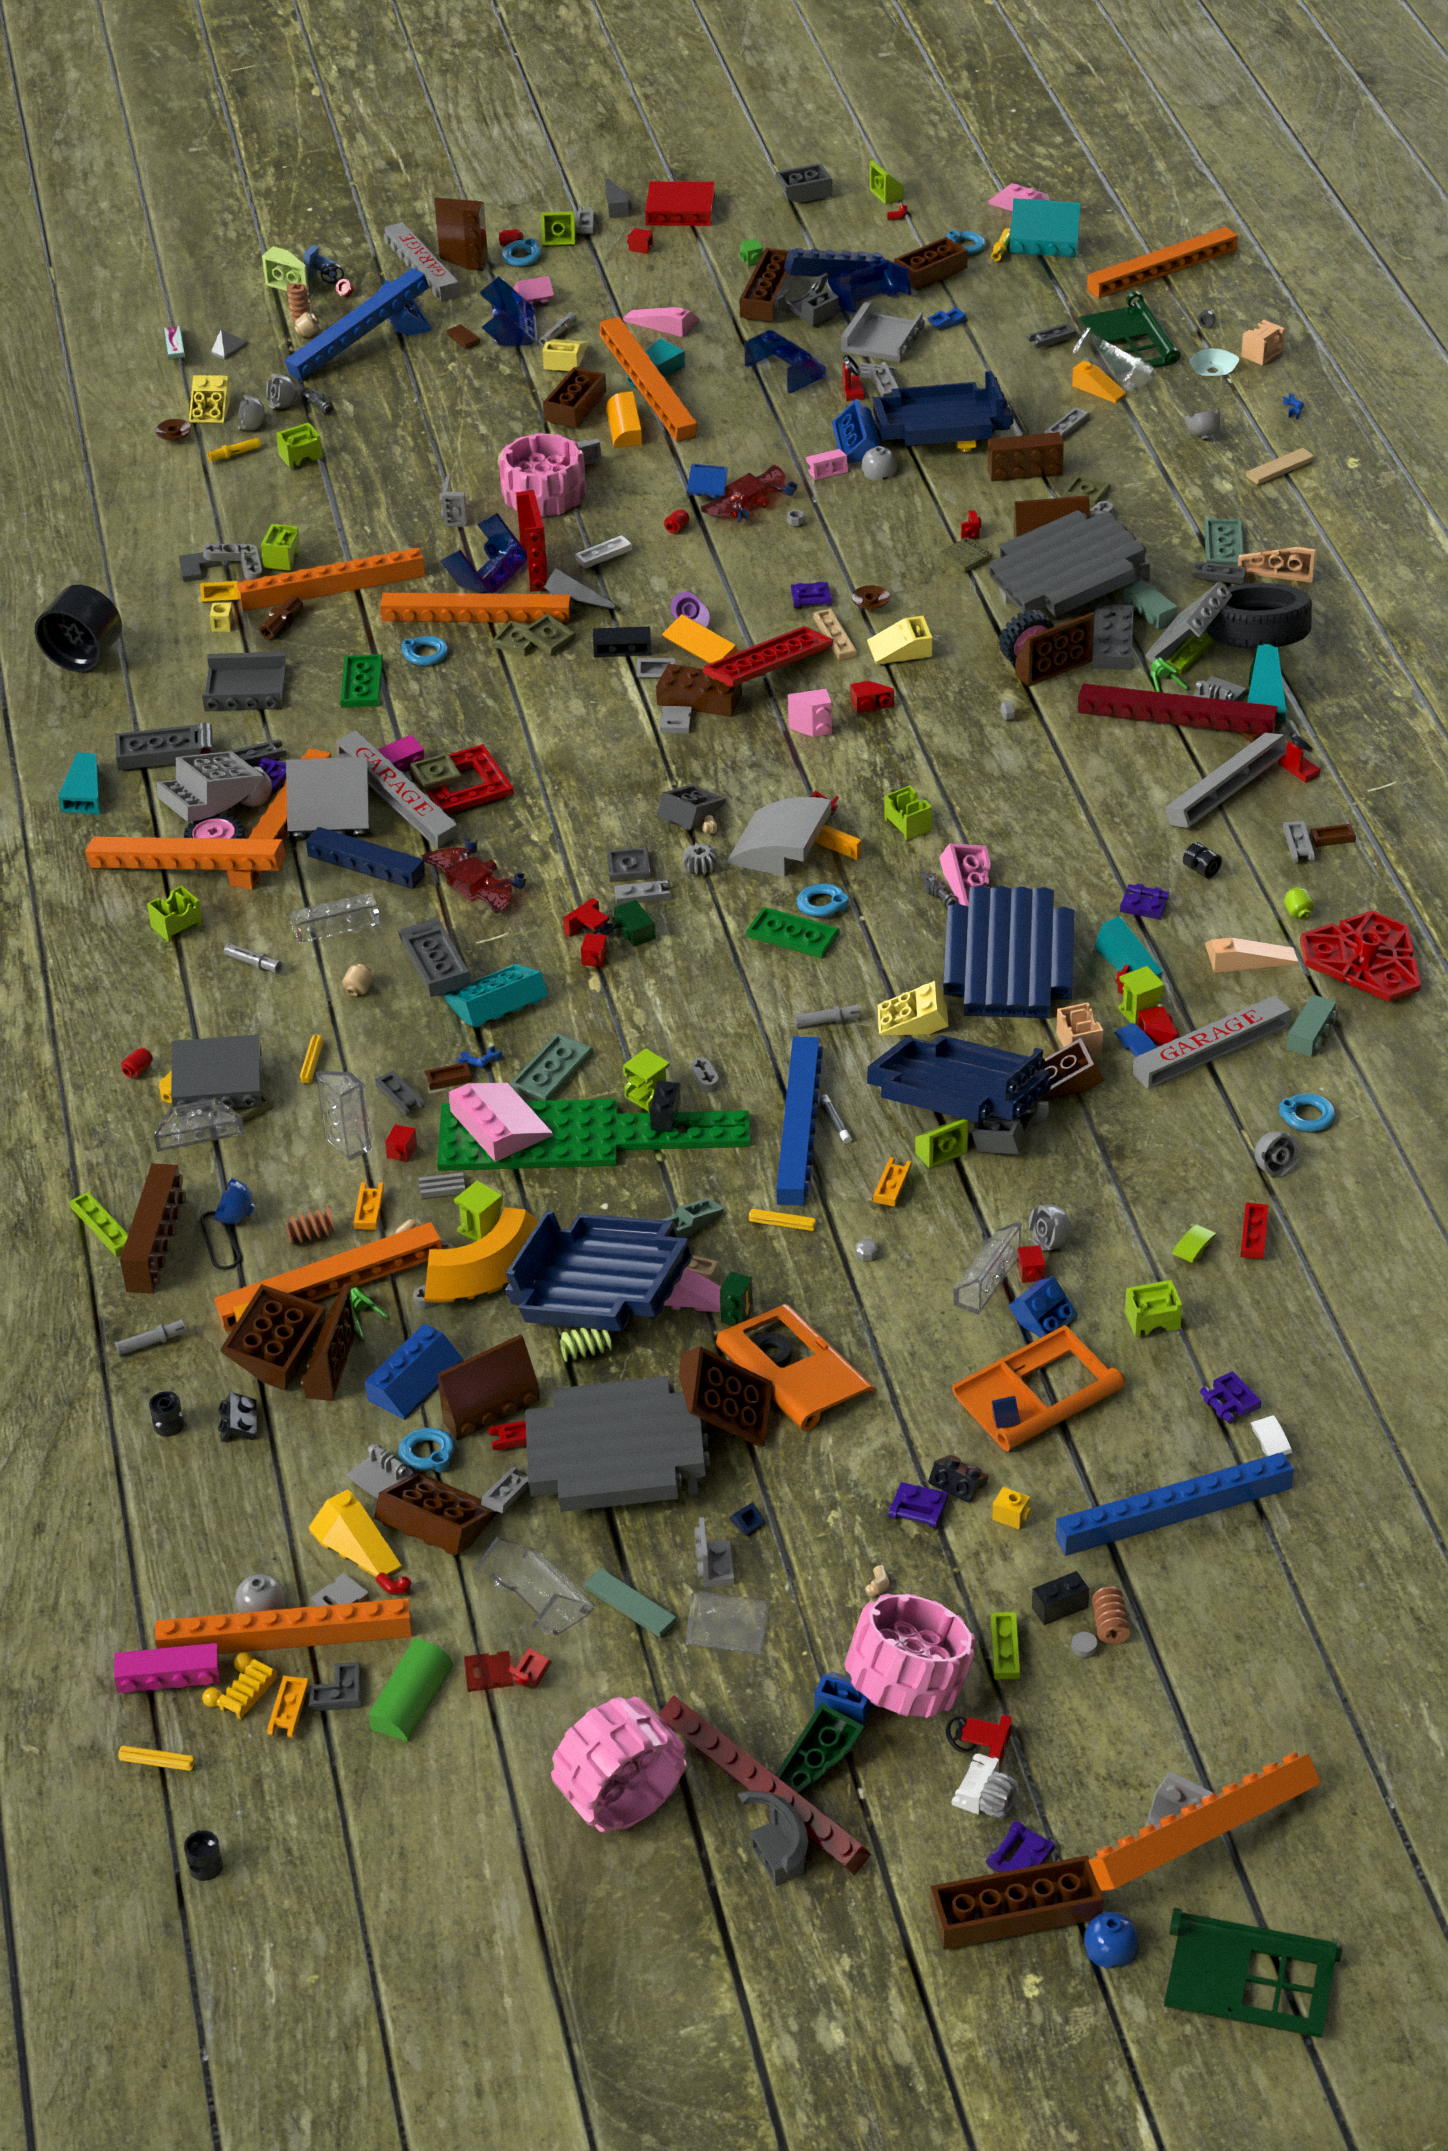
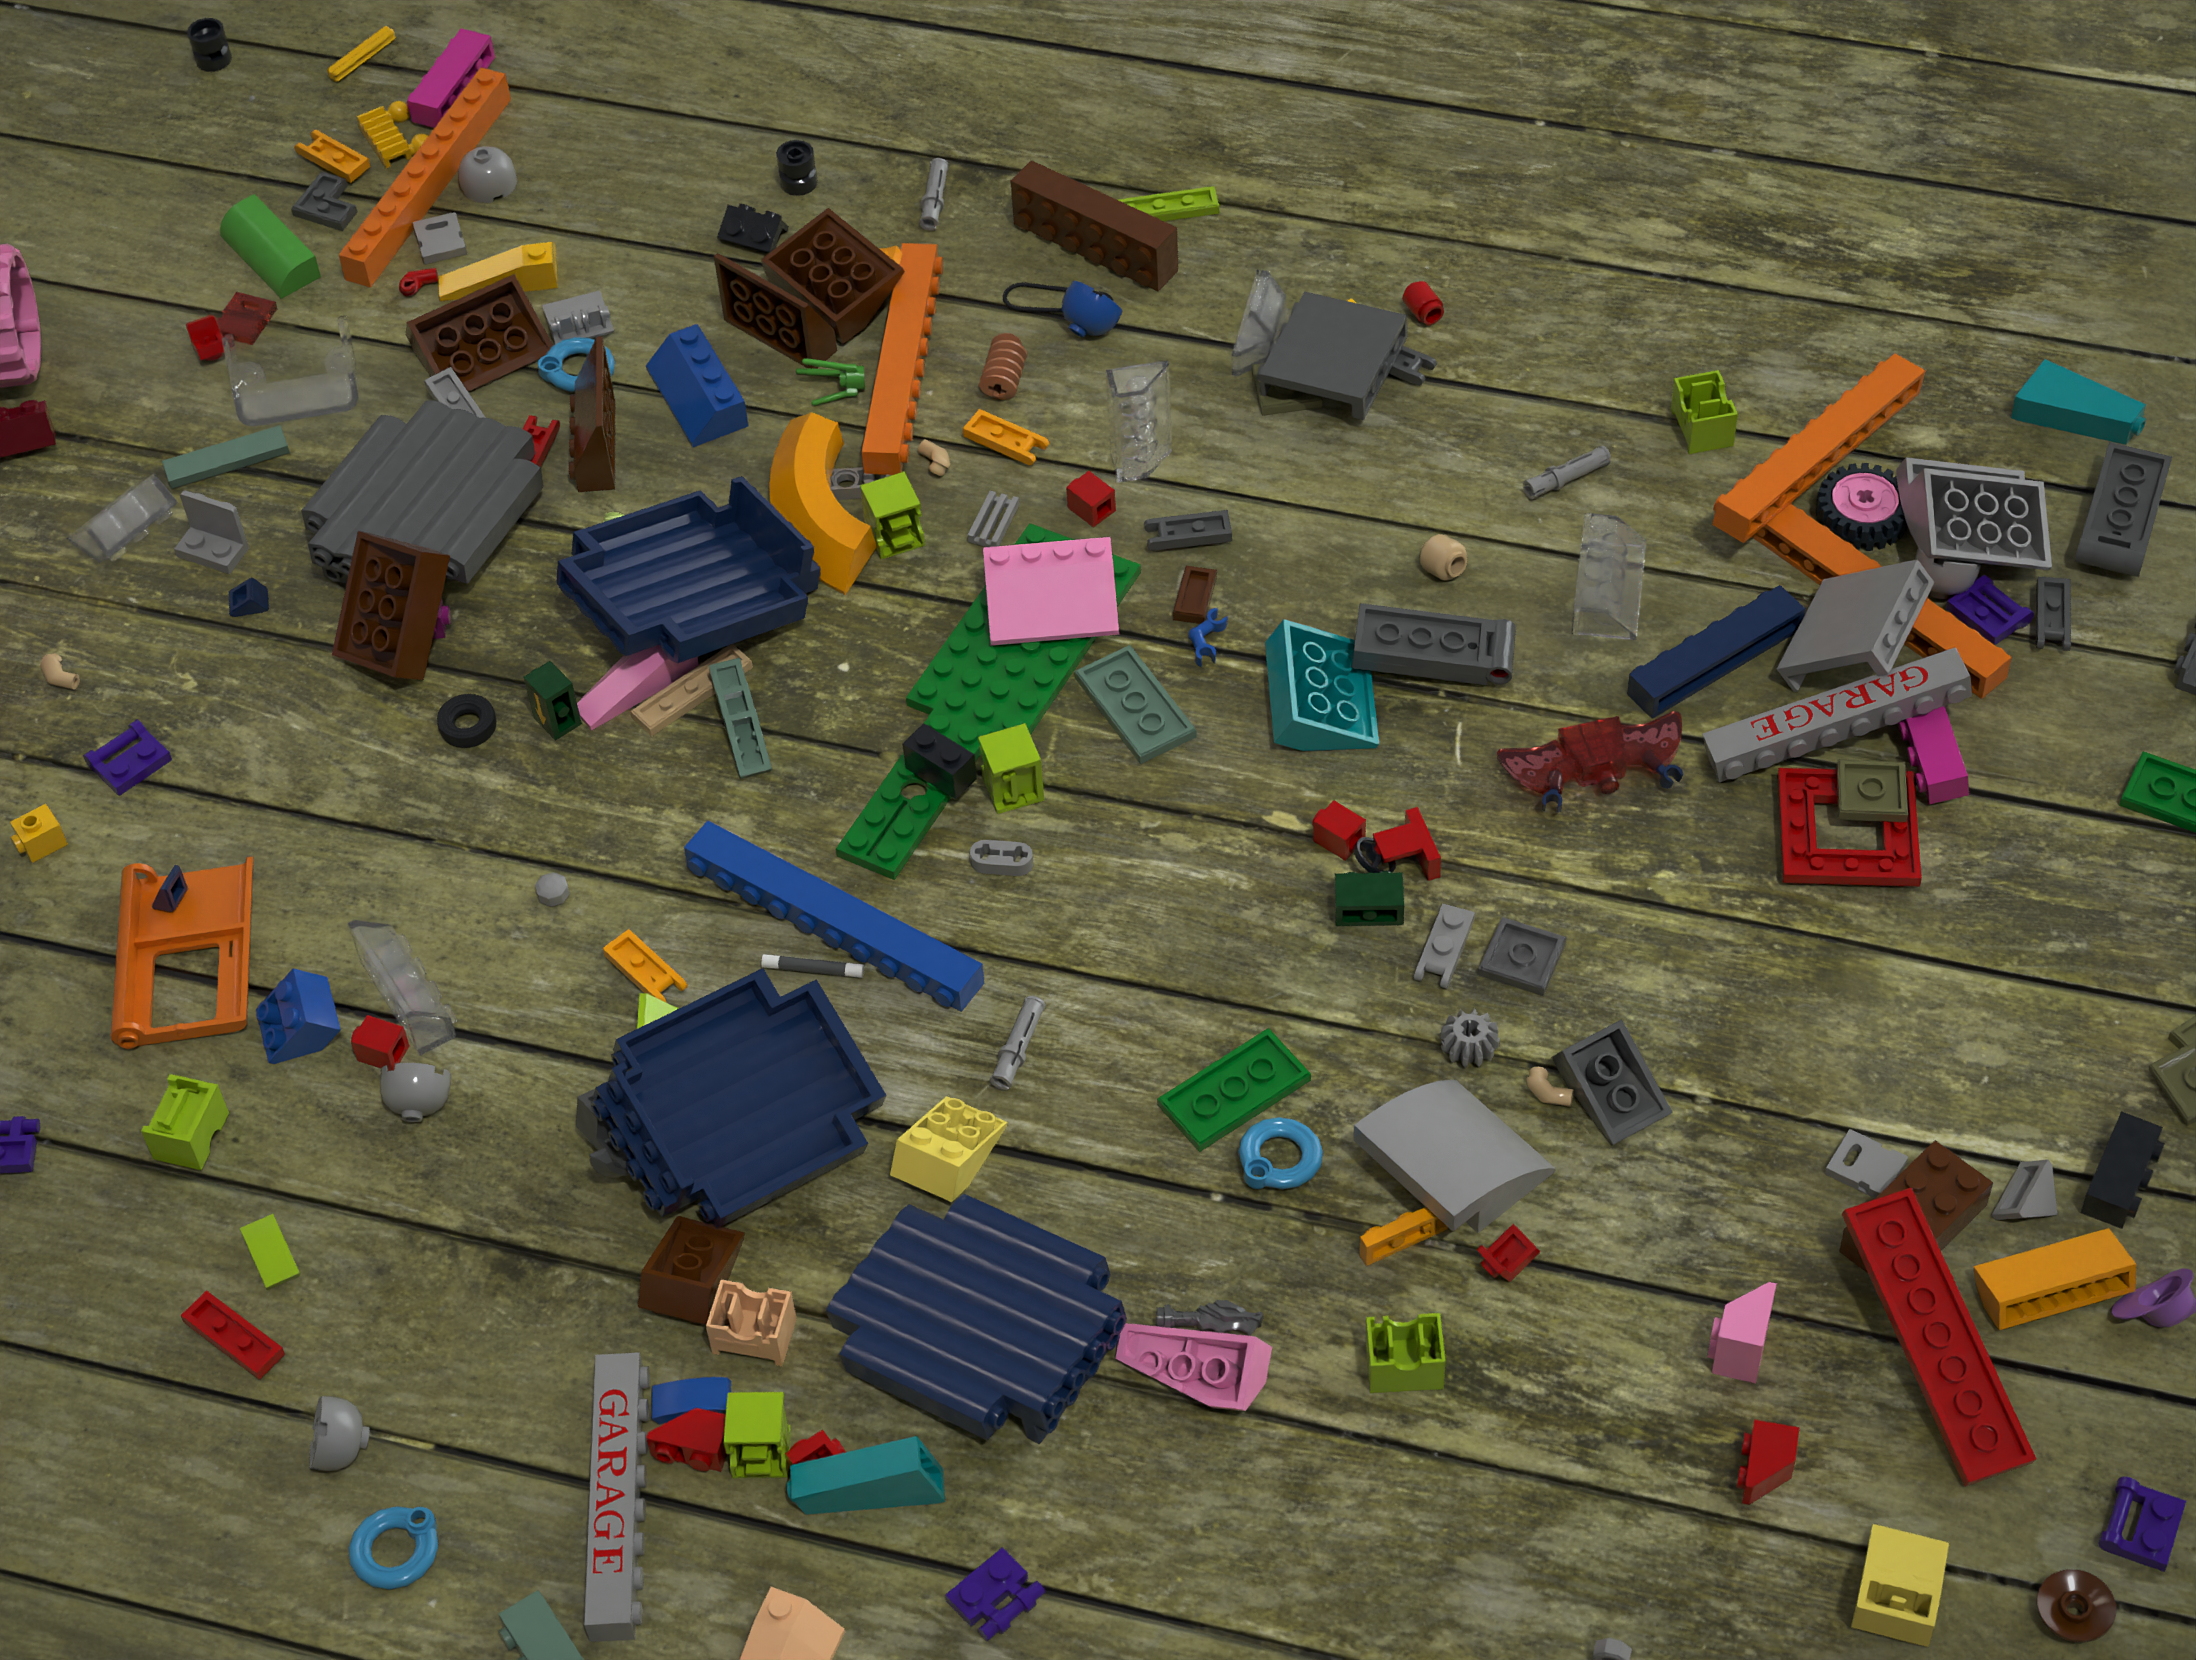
camera: 120 degrees right, 10 degrees up
yellow axle [300,1034,324,1084] -> none
orange piece [716,1304,876,1431] -> none
yellow axle [749,1209,816,1231] -> none
tan tile [813,609,857,660] -> none
black bracket [928,1455,989,1503] -> none

